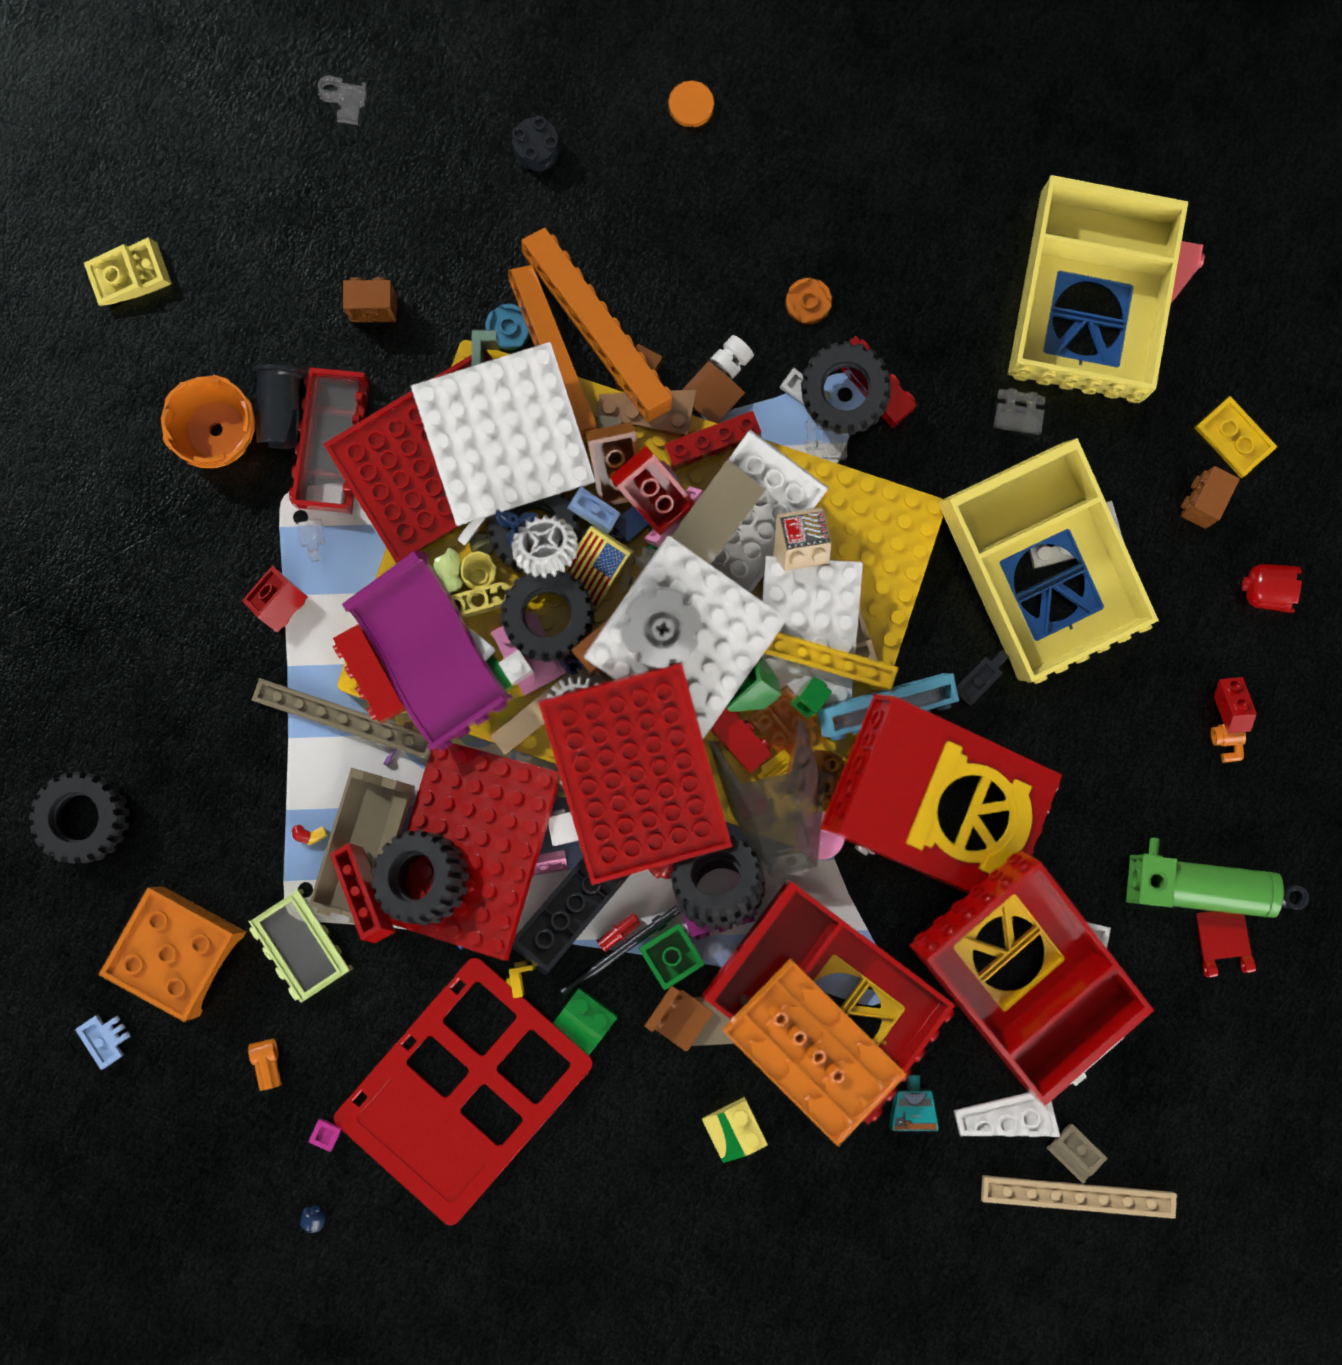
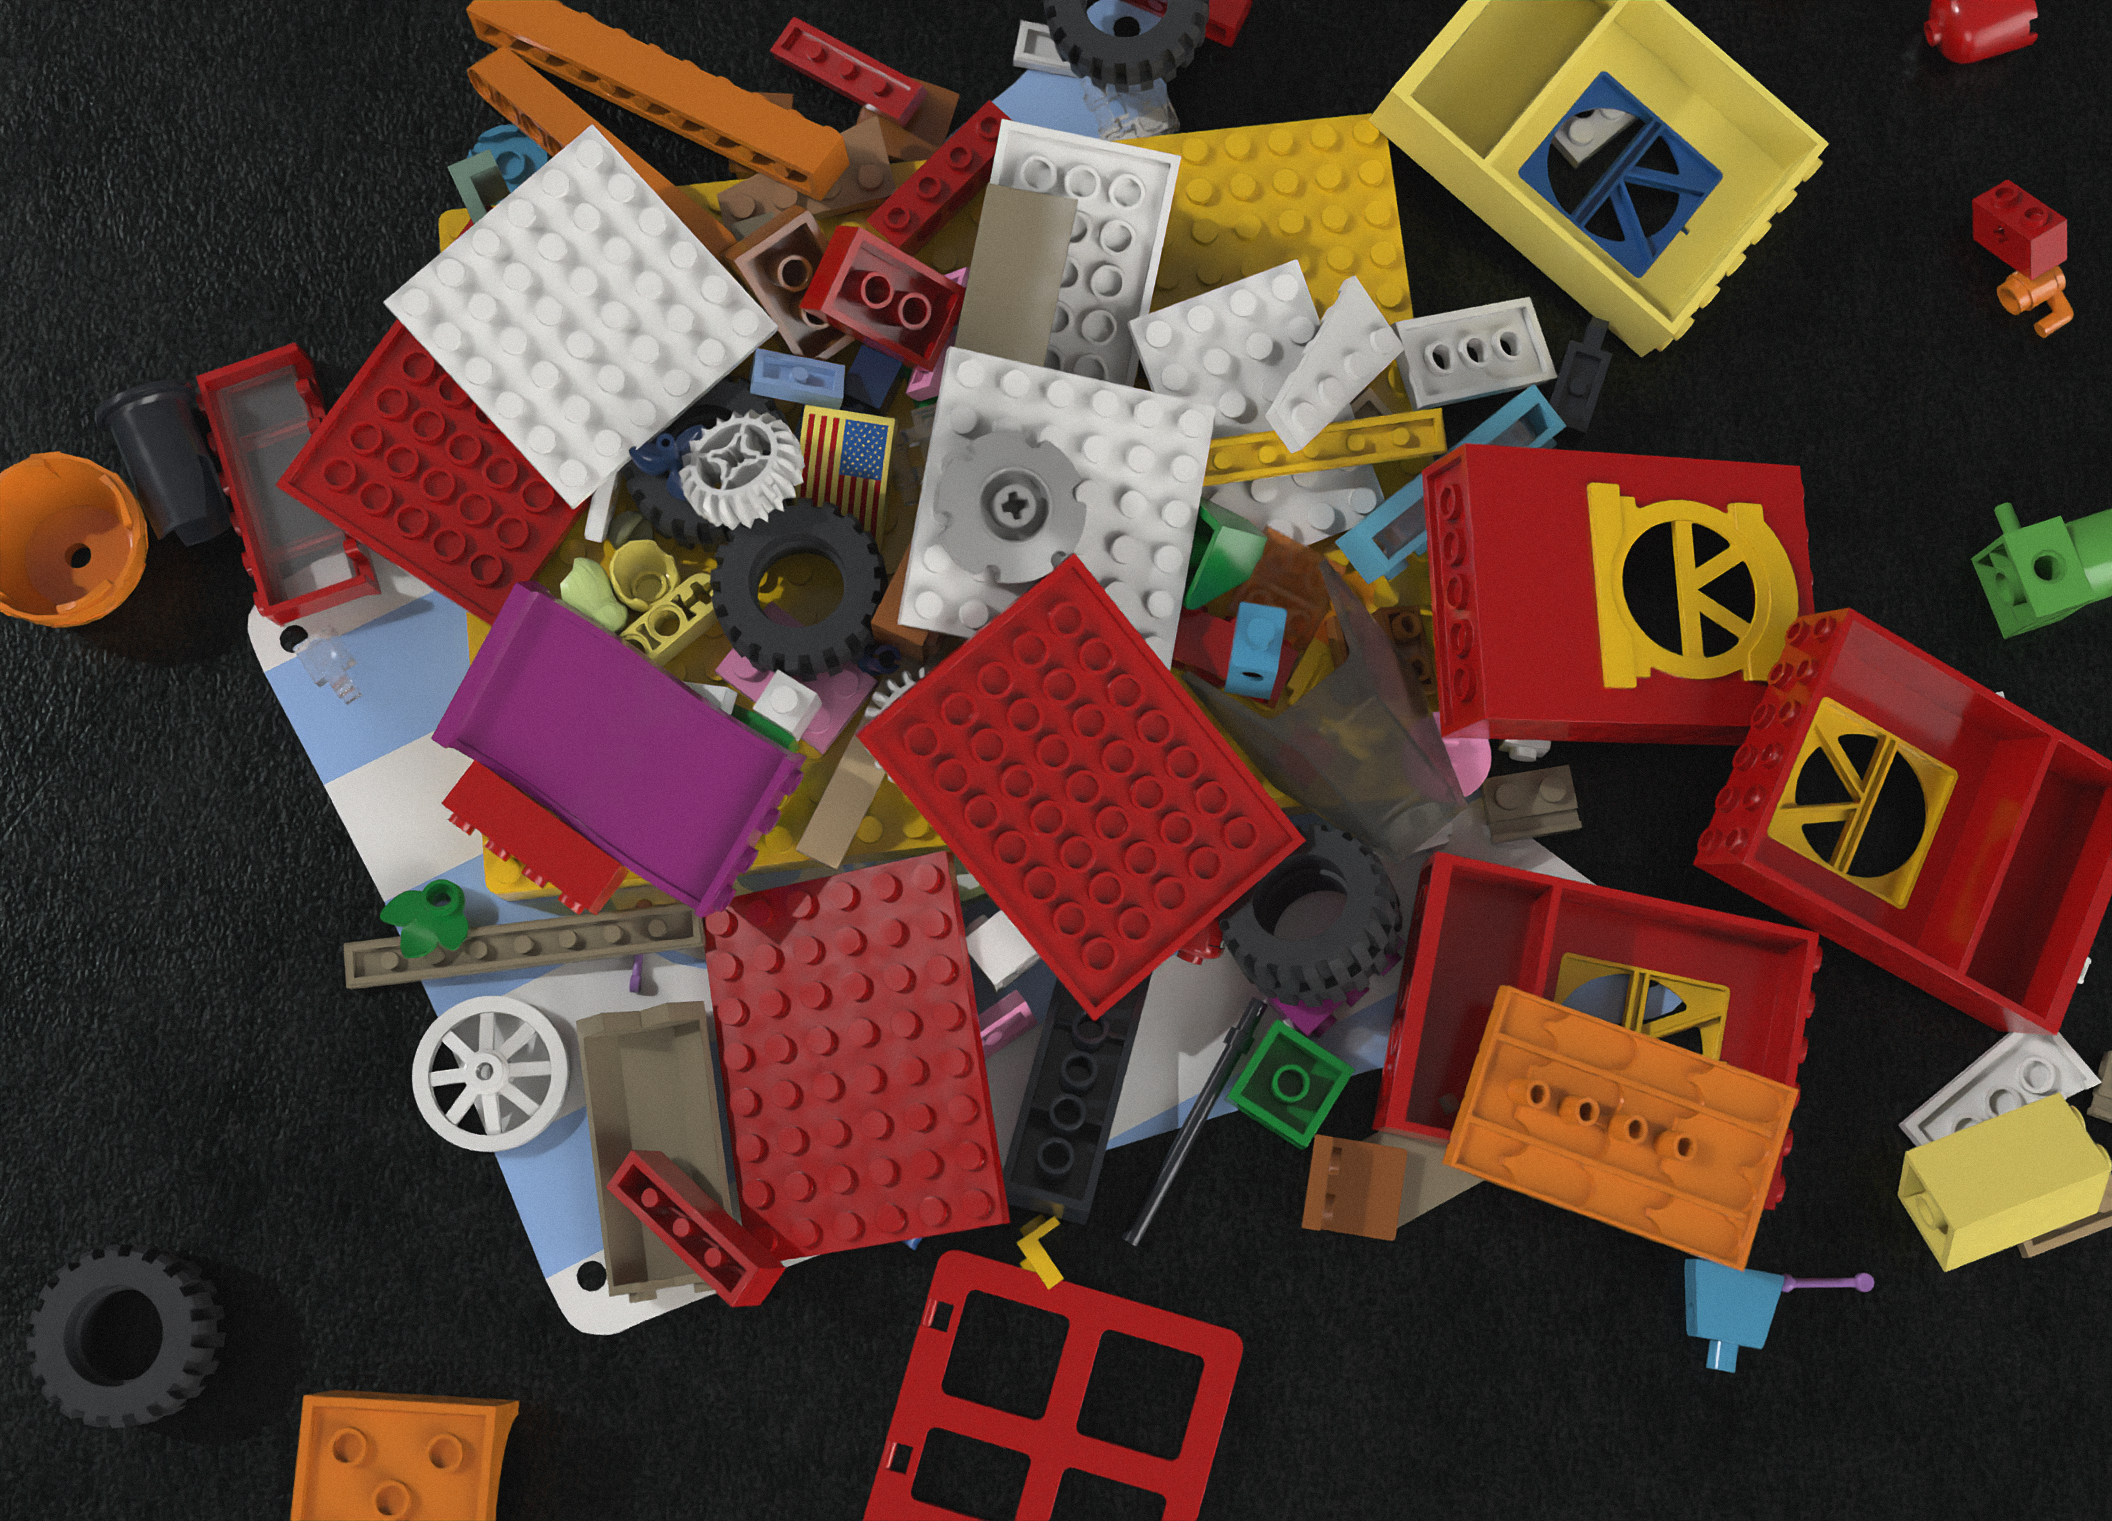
camera: 20 degrees left, 5 degrees down
red slope [242,565,308,633] -> none
window [249,889,353,1003] -> none
arm [292,825,329,845] -> none
dark orange brick [343,277,397,322] -> none
black tyre [371,830,469,925] -> none
green slope [553,987,618,1054] -> none
red axle [596,913,641,952] -> none
light yellow slope [702,1097,767,1163] -> none
white wheel [710,335,754,380] -> none
slope [773,508,831,571] -> none
green brick [789,676,832,719] -> none
teal torso [889,1074,938,1131] -> none
none -> green plate [380,879,469,958]
none -> white wheel [412,996,570,1152]
none -> red plate [770,17,928,128]
none -> dark azure torso [1224,602,1287,700]
none -> white wing [1265,275,1405,453]
none -> white plate [1390,297,1558,412]
none -> dark tan plate [1480,765,1582,845]
none -> dark azure torso [1685,1259,1784,1373]
none -> medium lavender hinge [1781,1273,1874,1292]
none -> light yellow brick [1898,1092,2112,1272]

